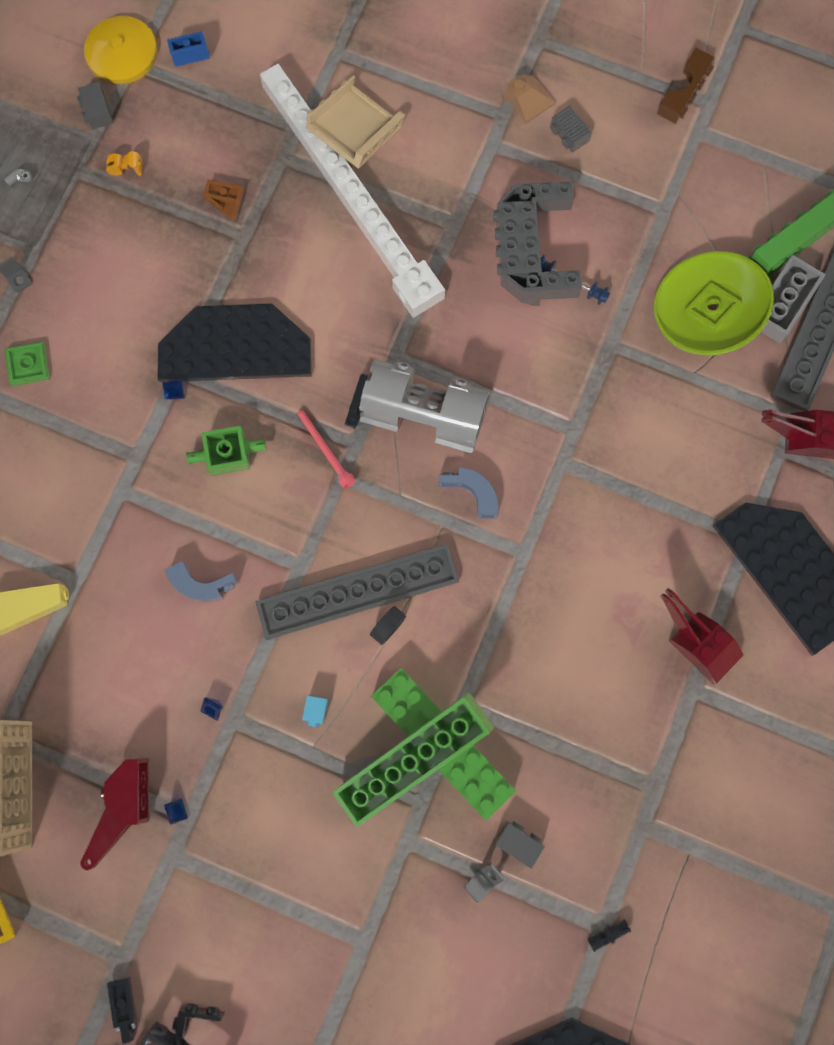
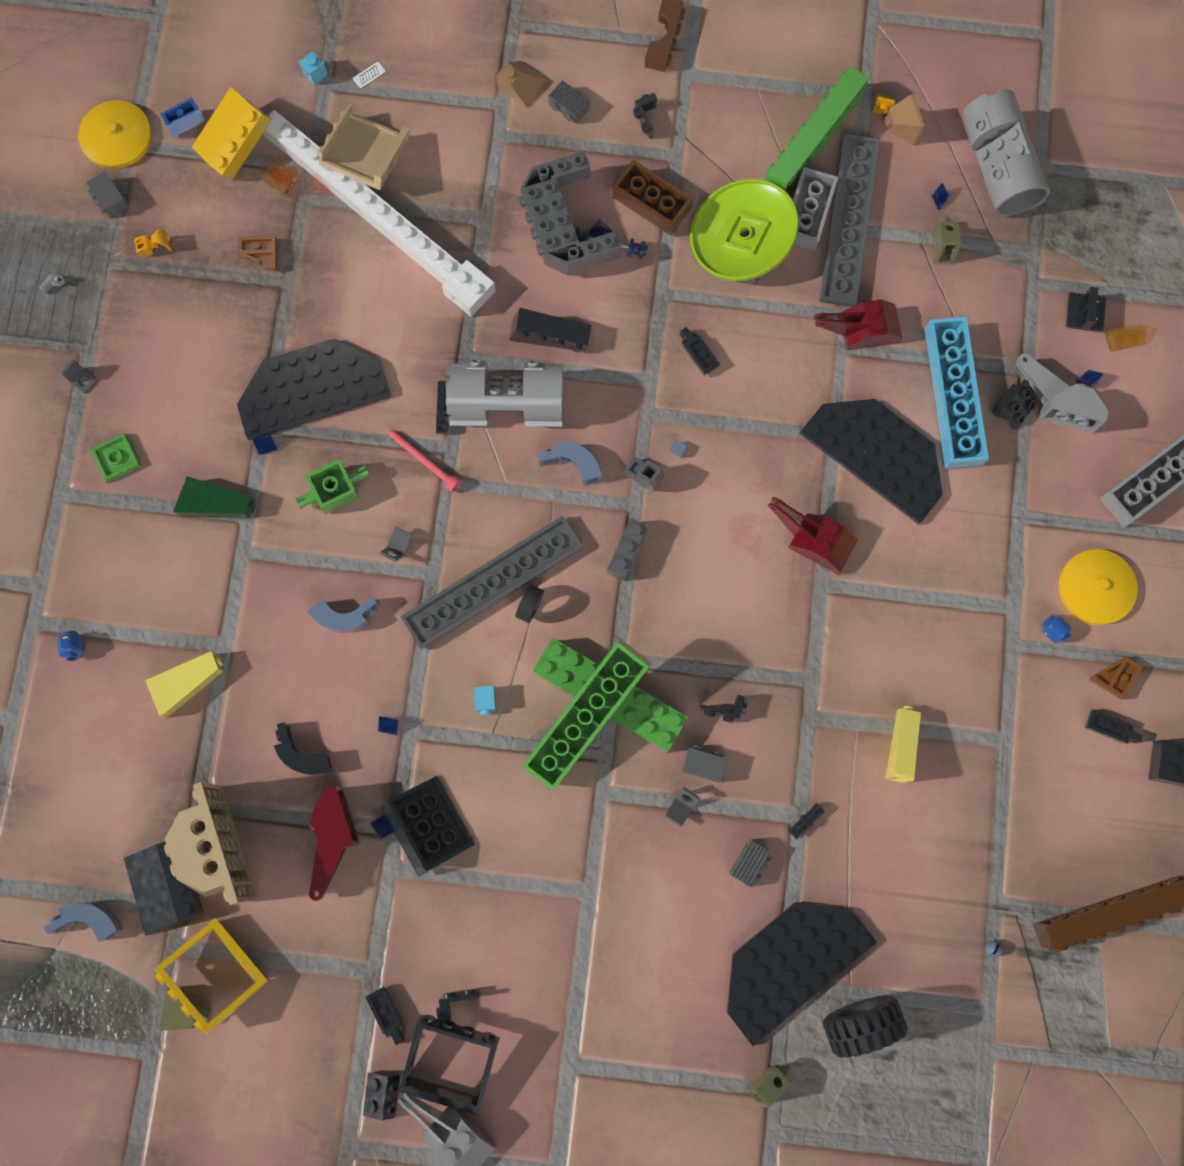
camera: 20 degrees left, 0 degrees up
none -> dark green slope [173,476,256,519]
none -> yellow slope [192,87,272,180]
none -> clear orange brick [260,161,298,195]
none -> black arch [274,722,333,775]
none -> medium azure brick [299,51,328,86]
none -> white sticker [353,62,386,88]
none -> dark grey bracket [380,527,412,562]
none -> black slope [380,776,475,877]
none -> black wedge [509,308,591,352]
none -> clear blue slope [590,219,613,238]
none -> dark grey arch [607,518,648,581]
none -> reddish brown brick [612,159,693,236]
none -> dark grey brick [624,457,664,491]
none -> black bracket [633,93,657,139]
none -> sand blue piece [670,440,687,458]
none -> black hinge [680,327,720,376]
none -> black bracket [700,695,747,723]
none -> dark grey brick [729,840,772,887]
none -> light yellow slope [885,706,921,783]

